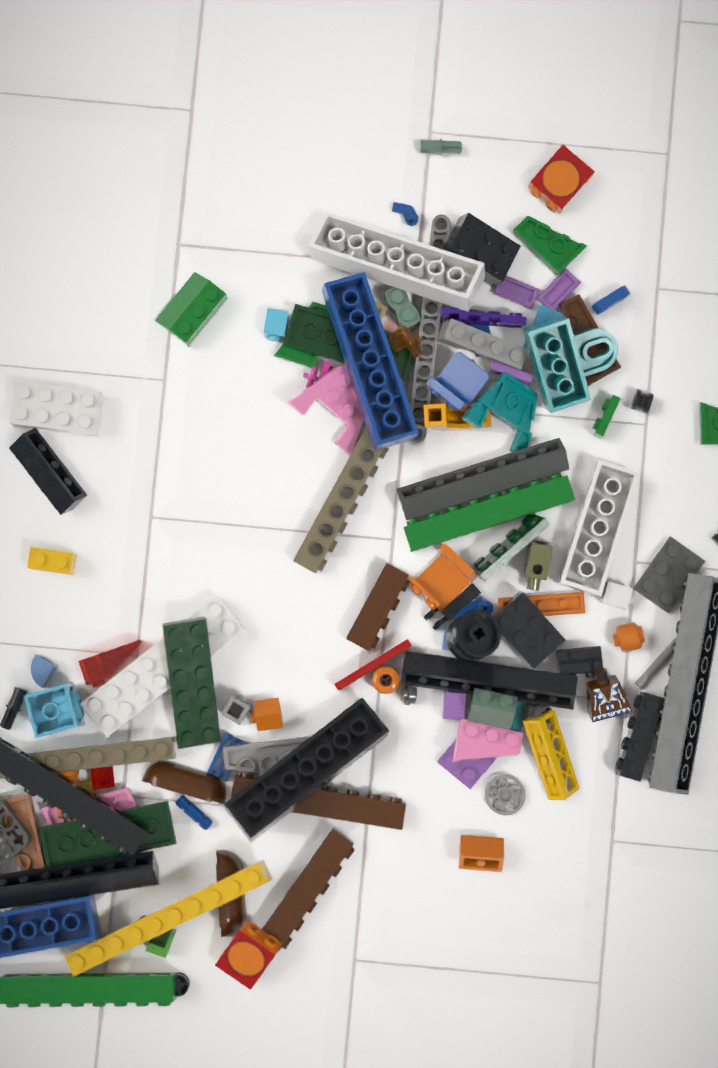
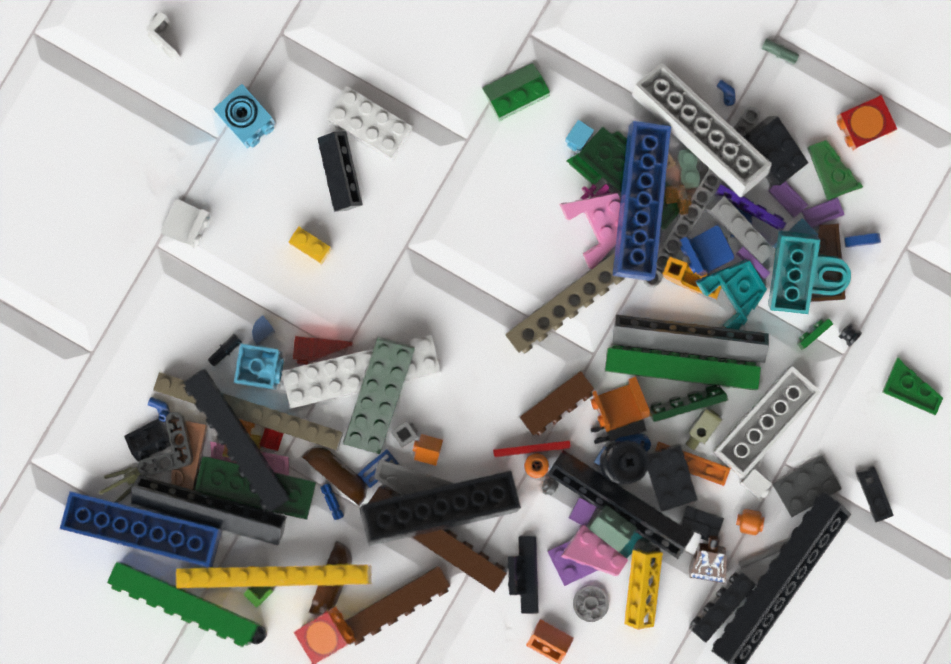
camera: 25 degrees right, 0 degrees up
none -> black bracket [507,536,539,614]

